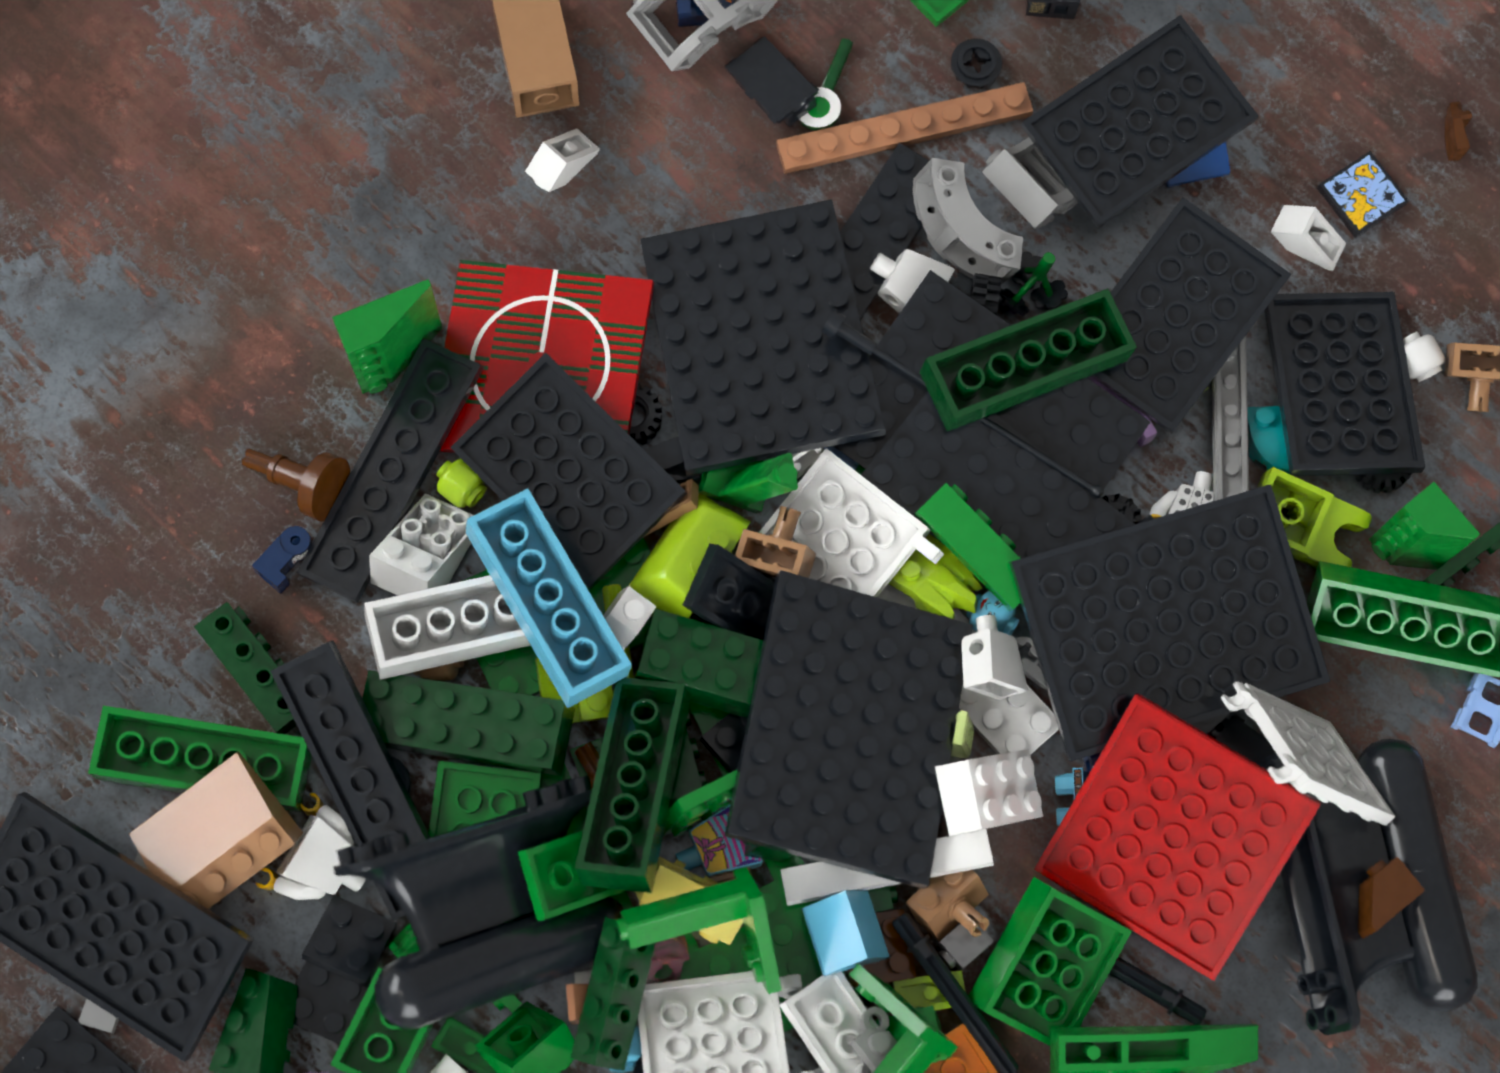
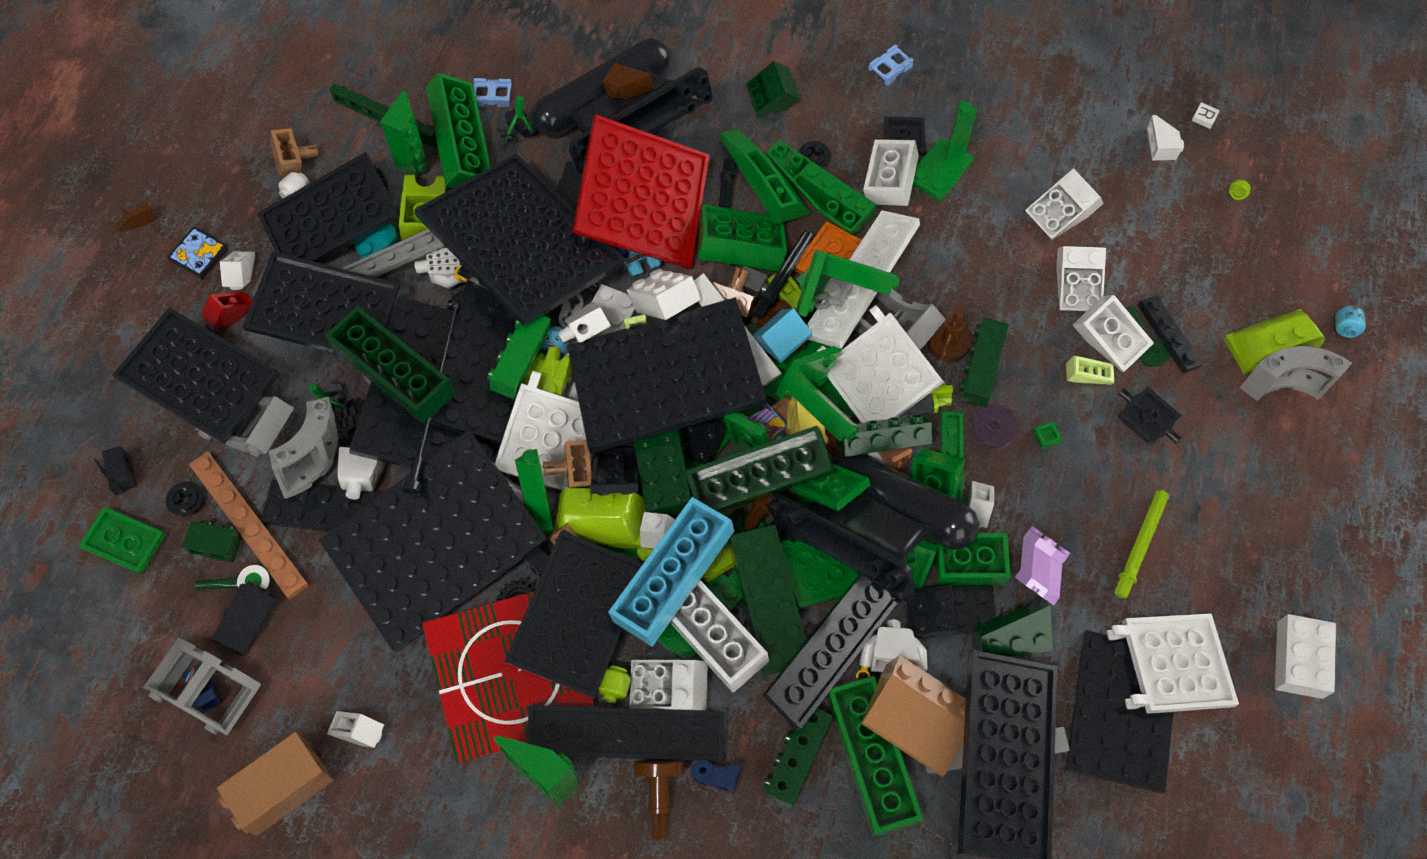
camera: 110 degrees left, 10 degrees down
white plate [1221,682,1395,826] -> none
none -> dark green brick [182,520,242,563]
none -> red slope [201,291,253,329]
none -> plant [497,96,538,142]

